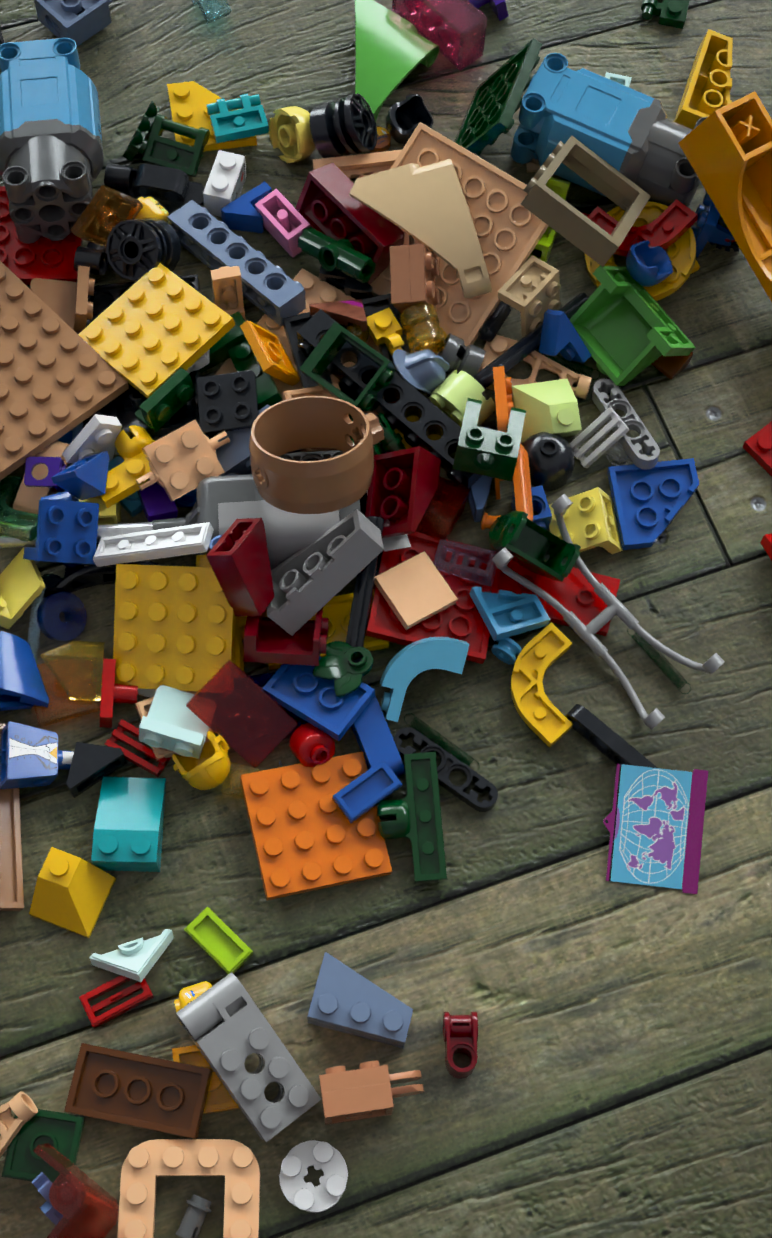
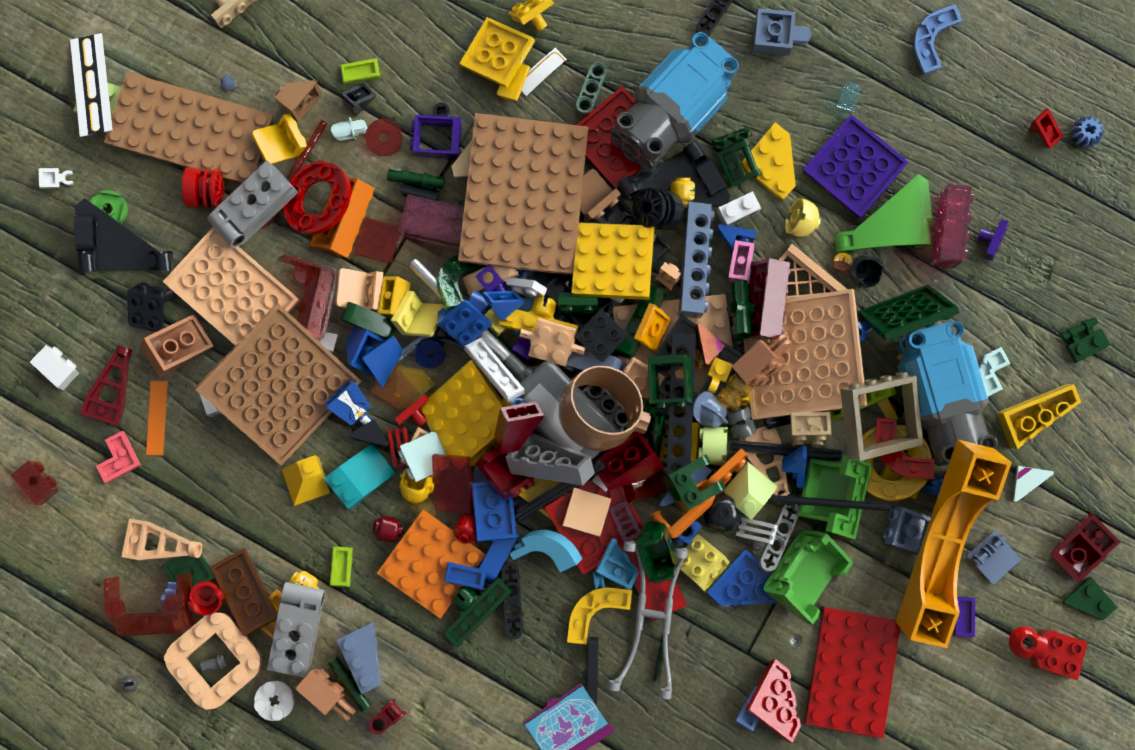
camera: 50 degrees right, 15 degrees up
clear orange plate [71,185,144,247] -> none
red tile [79,975,154,1028] -> none
light aqua tile [89,929,174,982] -> none
teal plate [206,93,269,143] -> none
black wheel [309,93,378,158] -> none
dark green plate [312,641,374,697] -> none
tan panel [350,159,492,299] -> none
dark green piece [404,713,480,772] -> none
blue hair [626,240,673,287] -> none
none -> red cap [187,581,225,615]
none -> dark green pin [327,656,372,712]
none -> dark red head [373,515,402,542]
none -> bright green windscreen [763,530,853,625]
none -> black bar [771,494,891,511]
none -> dark purple plate [802,114,909,219]
none -> sand blue plate [883,506,931,554]

